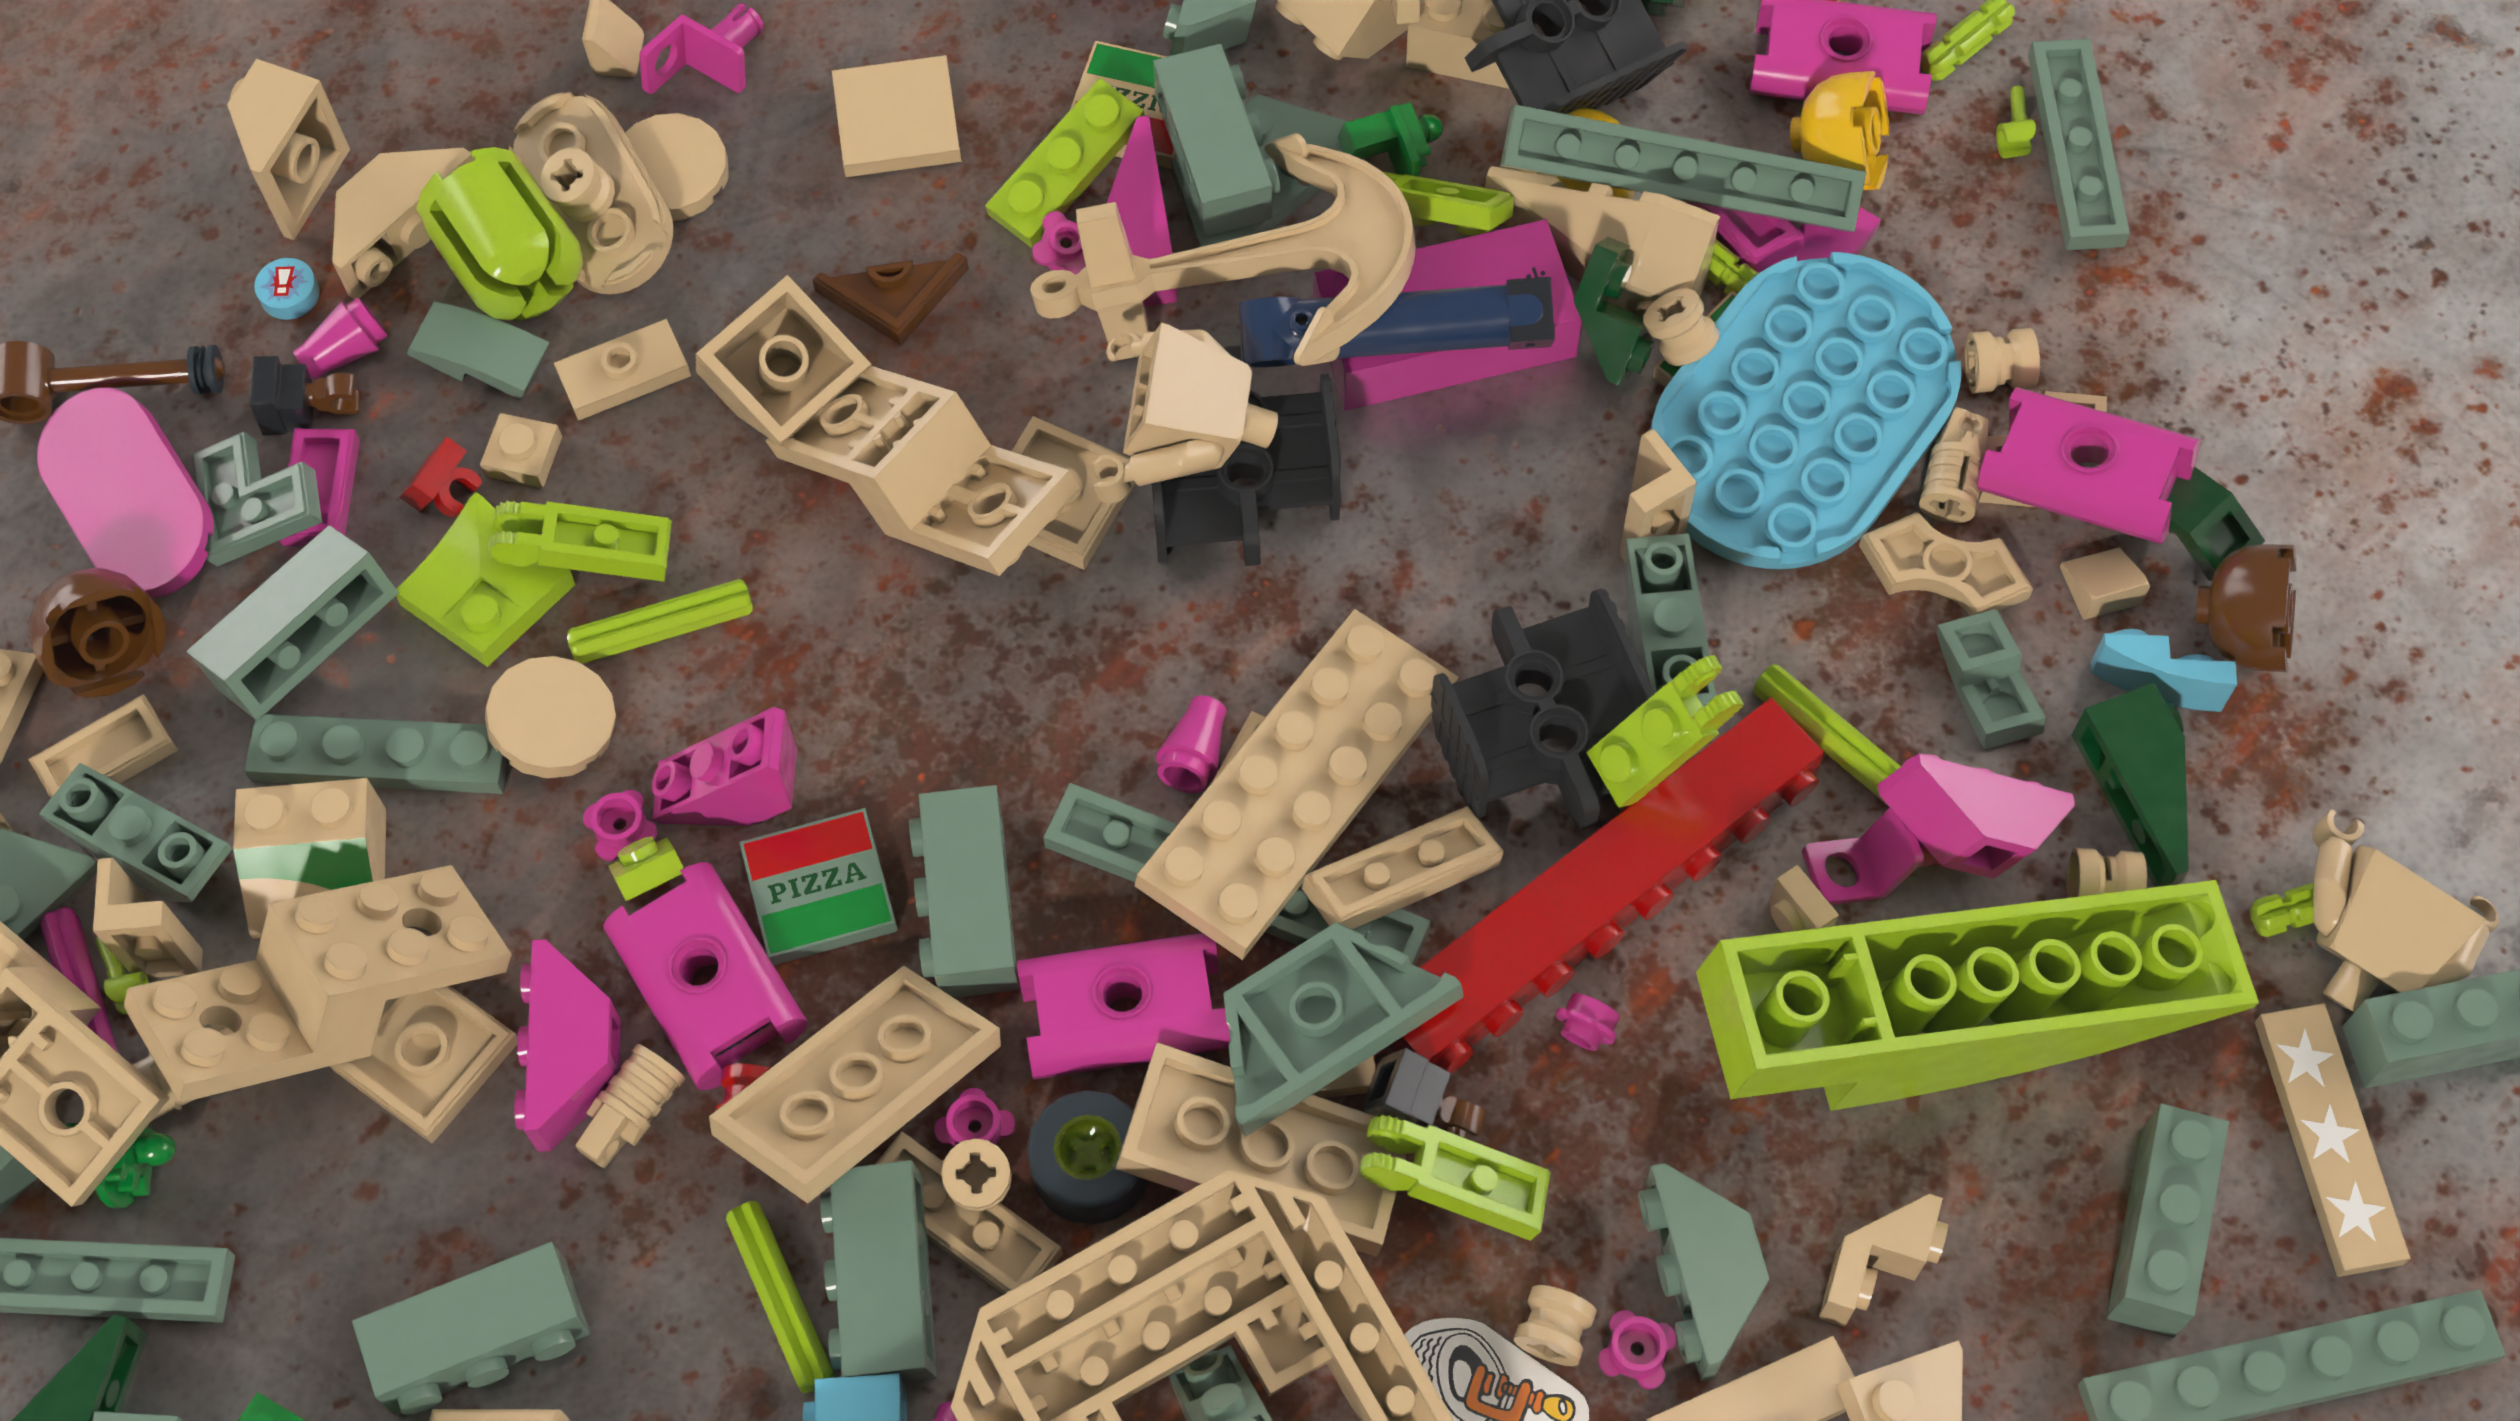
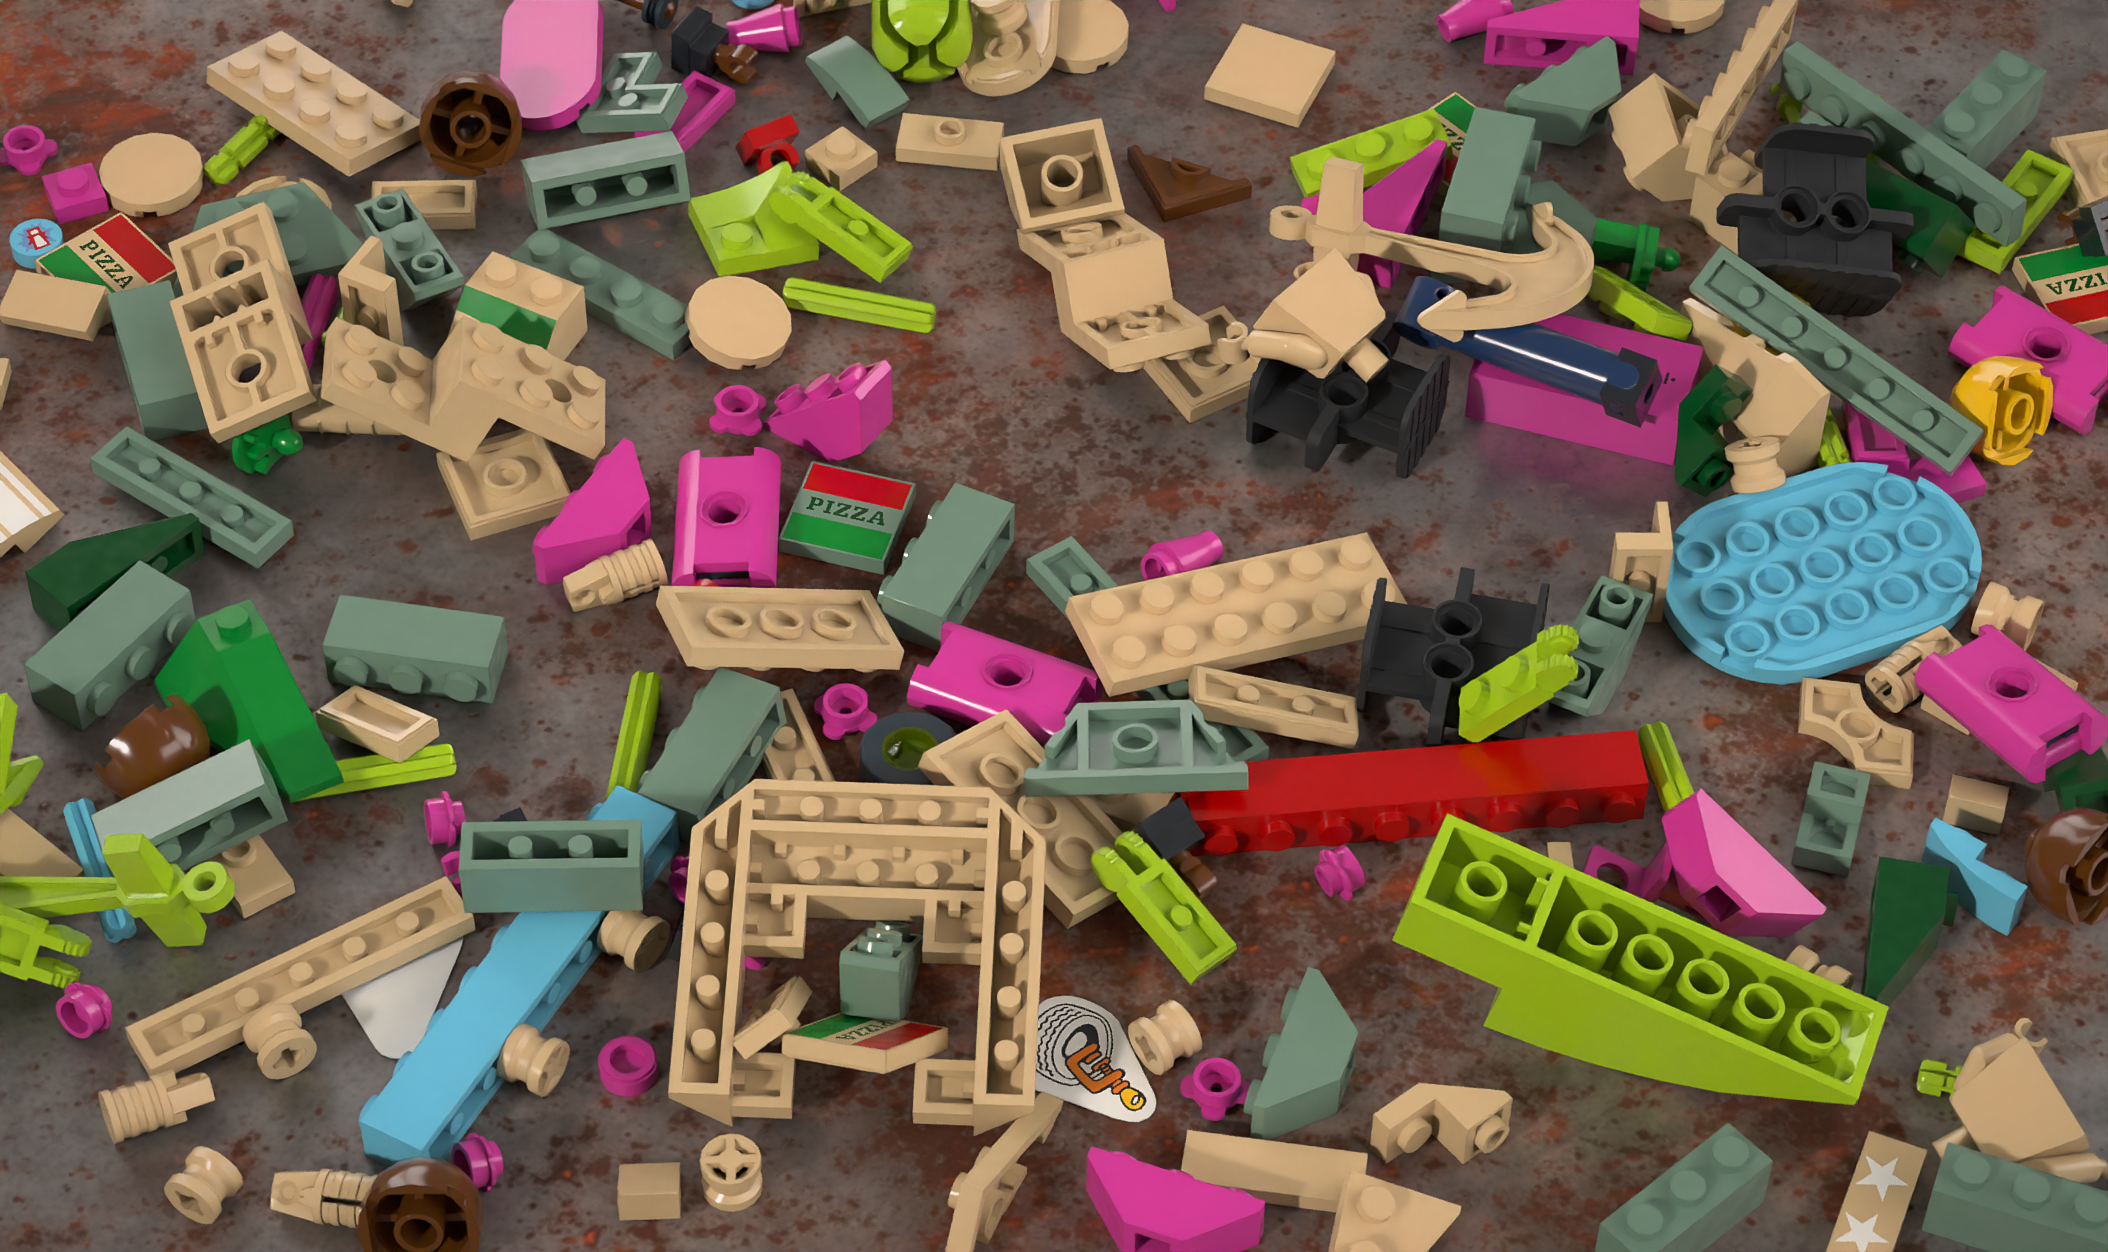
camera: 30 degrees right, 15 degrees down
lime plate [608,837,684,901] -> none
tan wheel [941,1138,1012,1212] -> none

